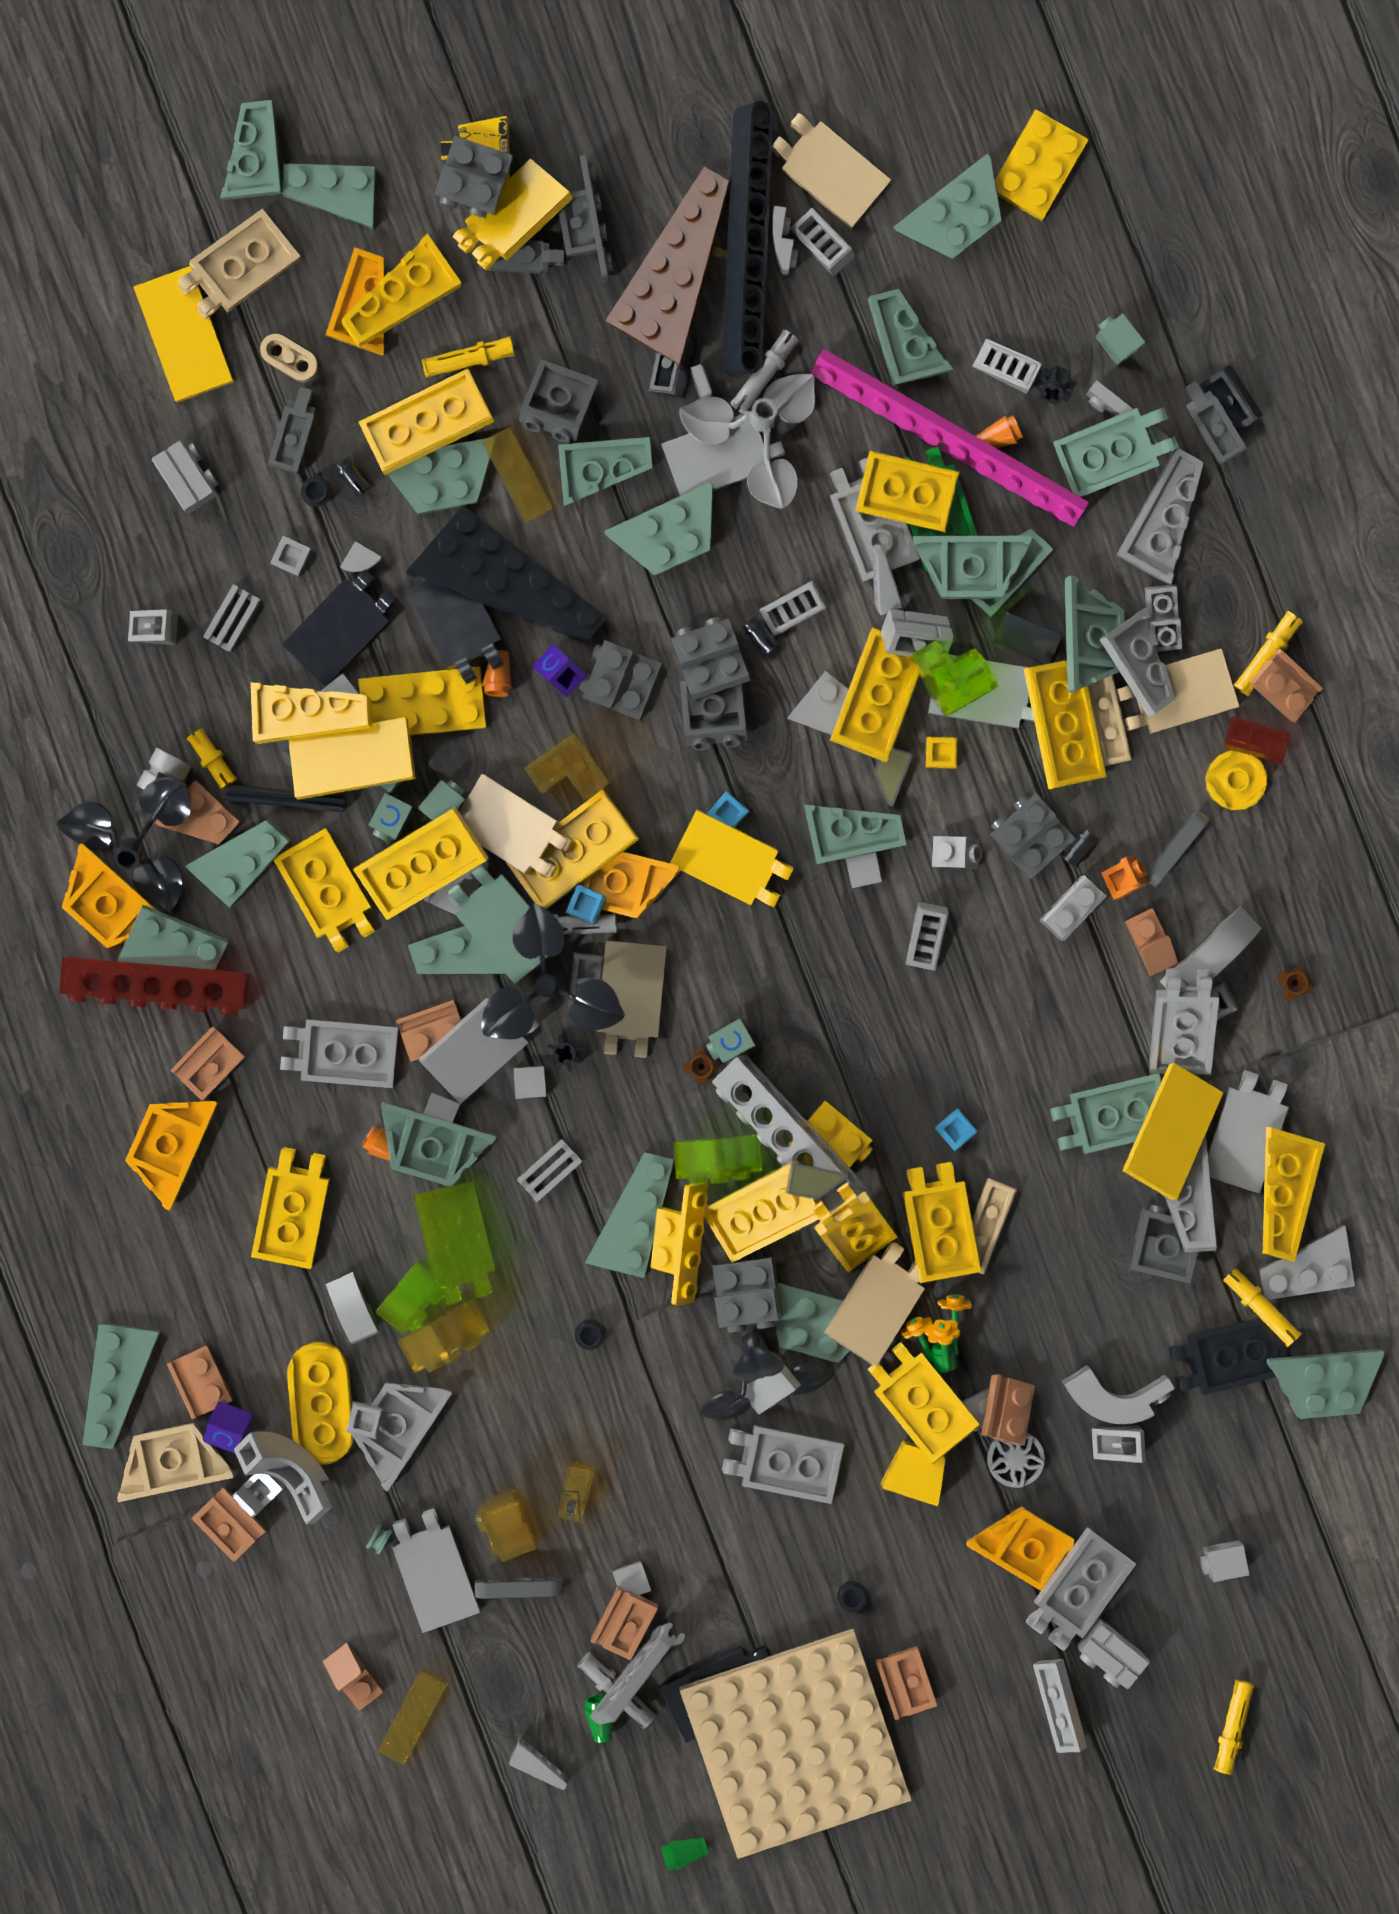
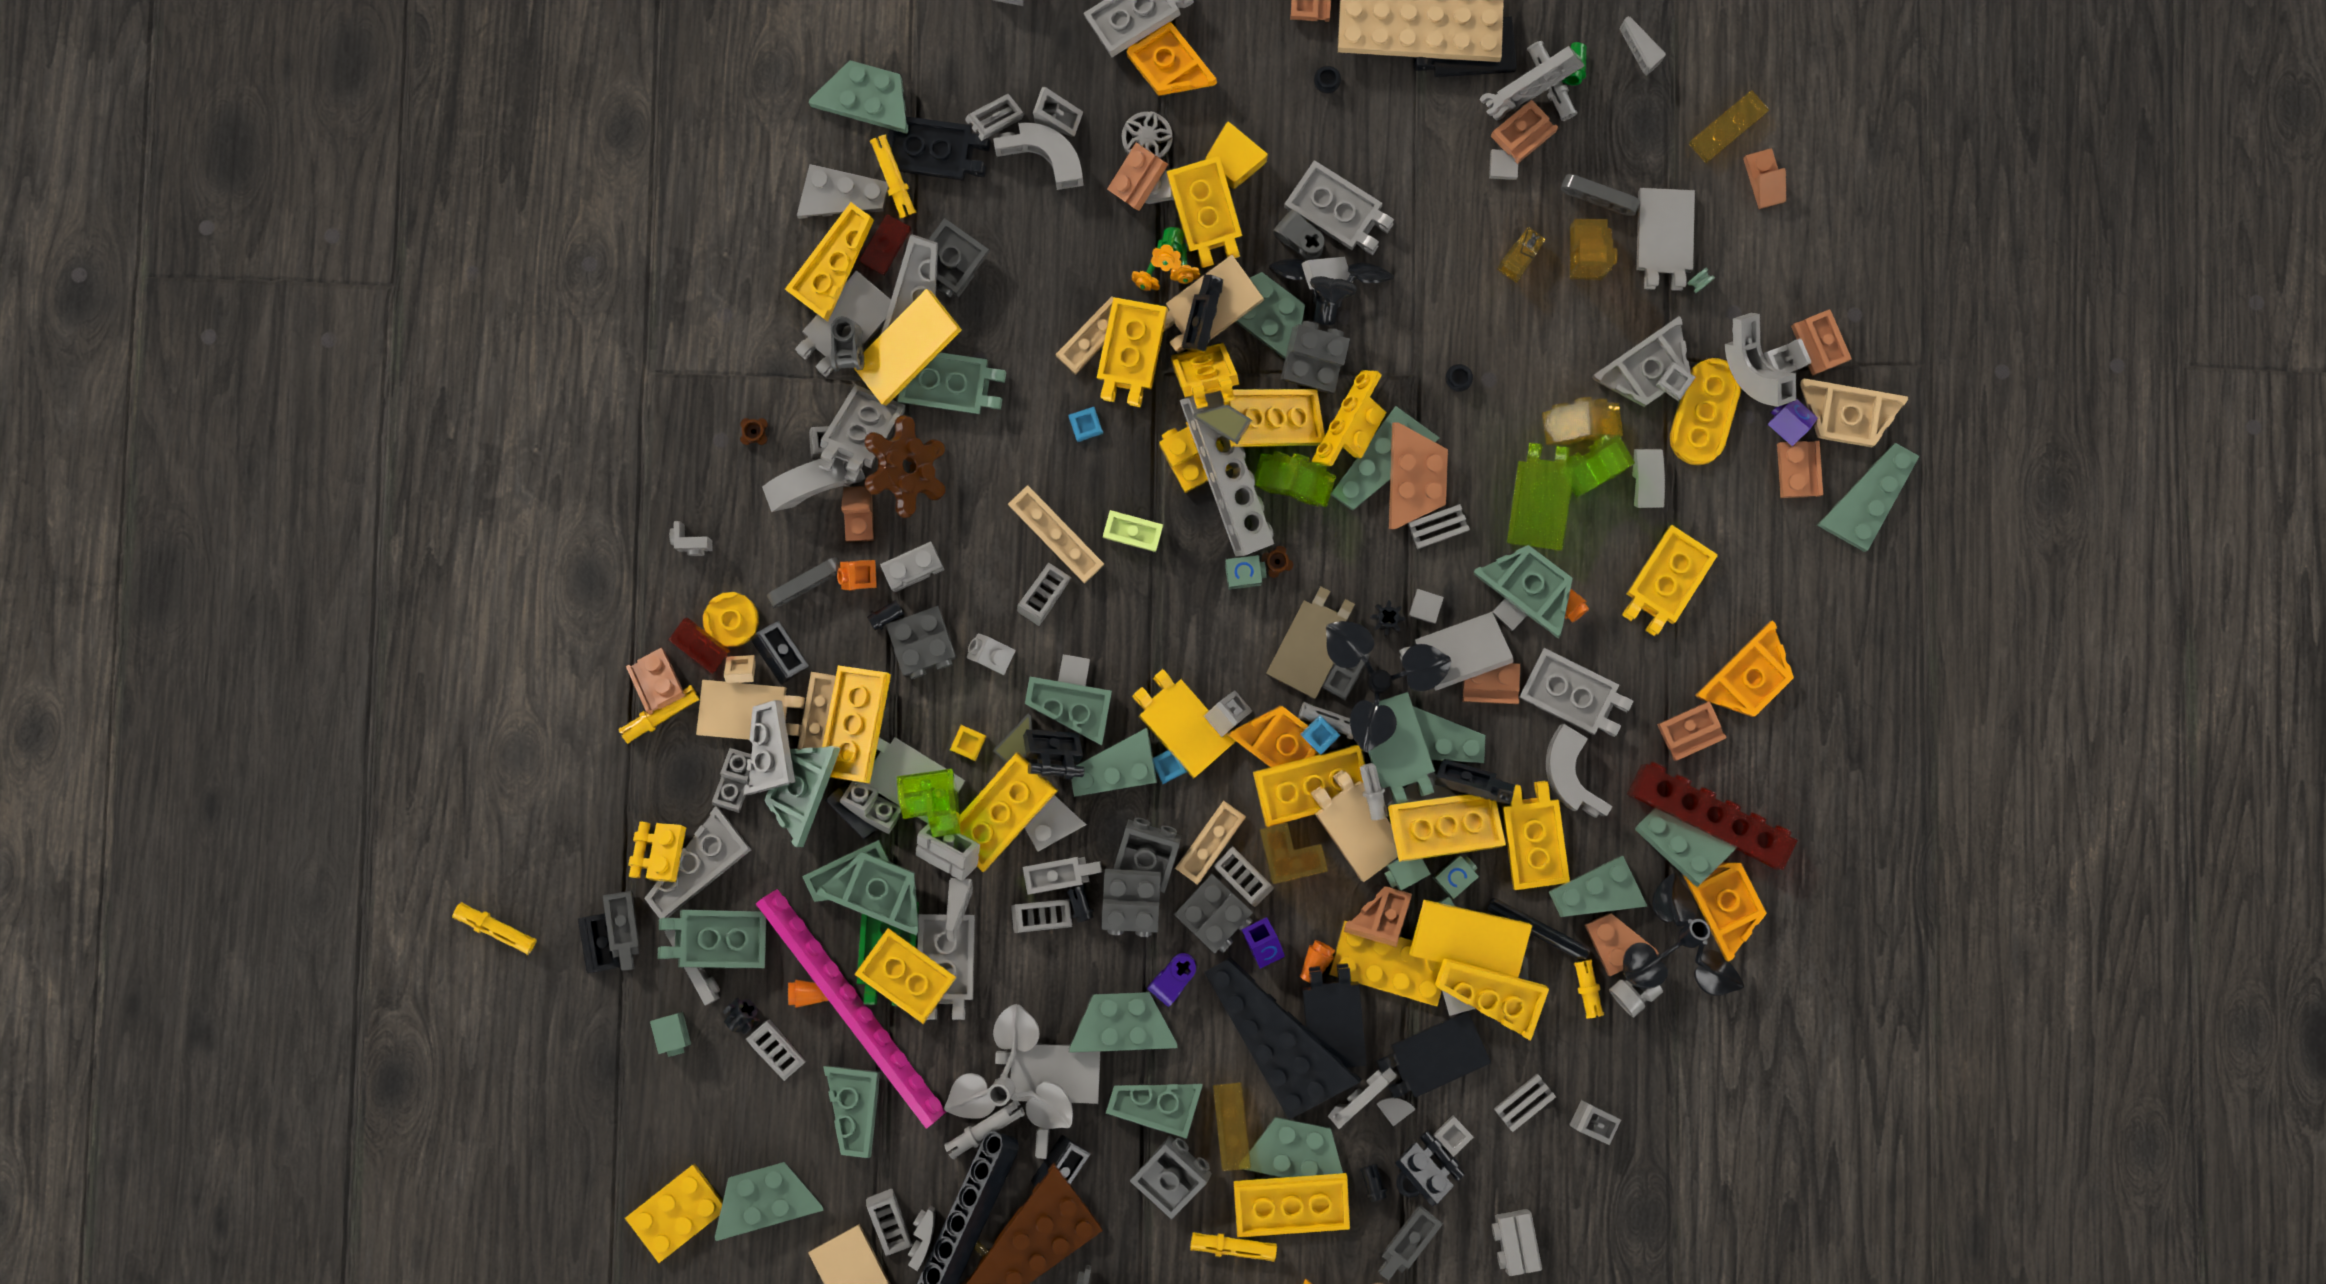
camera: 155 degrees left, 5 degrees down
none -> yellow pin [452,902,537,955]
none -> yellow plate [628,822,686,882]
none -> light grey bracket [669,521,713,556]
none -> tan plate [724,655,756,683]
none -> black slope [751,621,809,685]
none -> dark grey piece [830,316,864,372]
none -> light grey slope [840,781,903,834]
none -> clear red plate [860,214,911,276]
none -> reddish brown plate [864,415,945,518]
none -> light grey tile [965,94,1024,141]
none -> tan plate [1008,485,1104,584]
none -> black plate [1023,729,1084,779]
none -> light grey hinge [1023,857,1102,894]
none -> sand green wing [1071,728,1157,797]
none -> yellowish green plate [1103,510,1163,552]
none -> dark purple piece [1147,953,1196,1007]
none -> tan tile [1175,801,1246,885]
none -> black hinge [1182,274,1223,352]
none -> light grey slope [1204,690,1252,737]
none -> light grey slope [1214,846,1274,907]
none -> dark grey piece [1272,210,1324,260]
none -> light grey hinge [1328,1068,1396,1129]
none -> nougat wing [1344,886,1412,947]
none -> light grey axle [1360,763,1389,820]
none -> nougat wing [1389,422,1448,529]
none -> black plate [1395,1130,1465,1206]
none -> black hinge [1435,759,1515,804]
none -> light grey arch [1546,724,1613,818]

